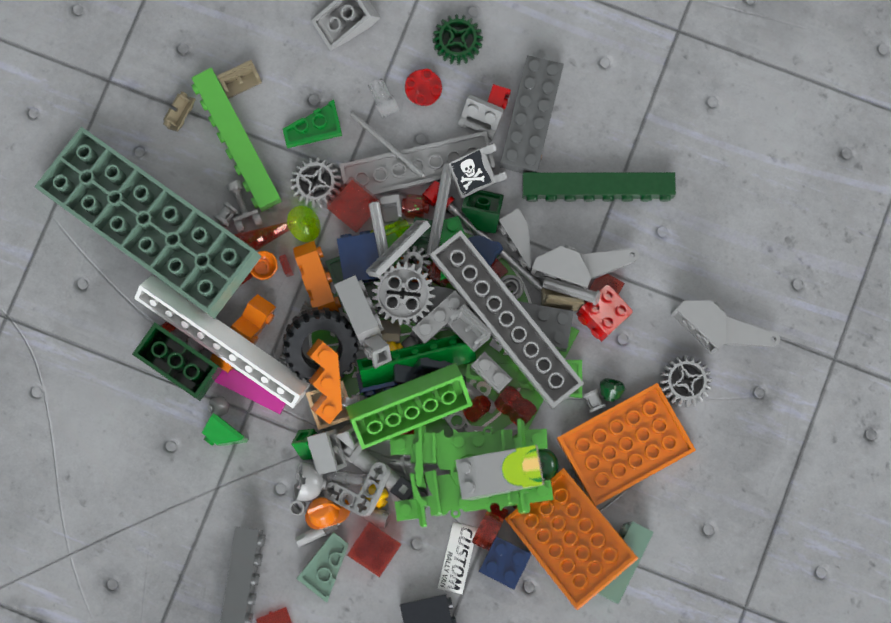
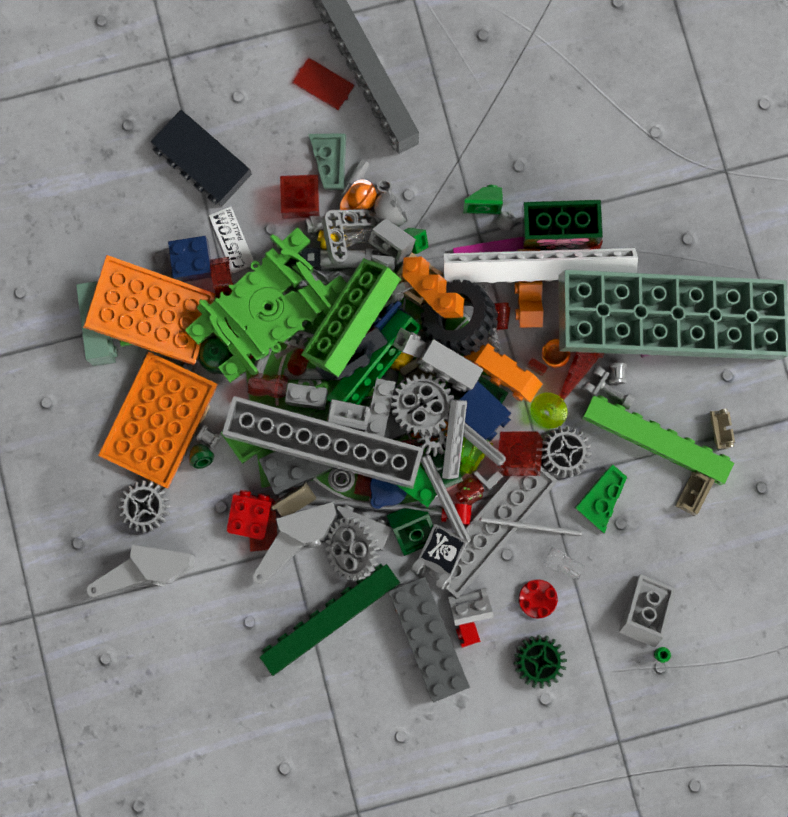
camera: 145 degrees right, 0 degrees up
light grey slope [456,445,544,500] -> none
light grey axle [543,277,600,306] -> none
none -> light grey gear [325,516,380,581]
none -> clear red cone [494,302,511,330]

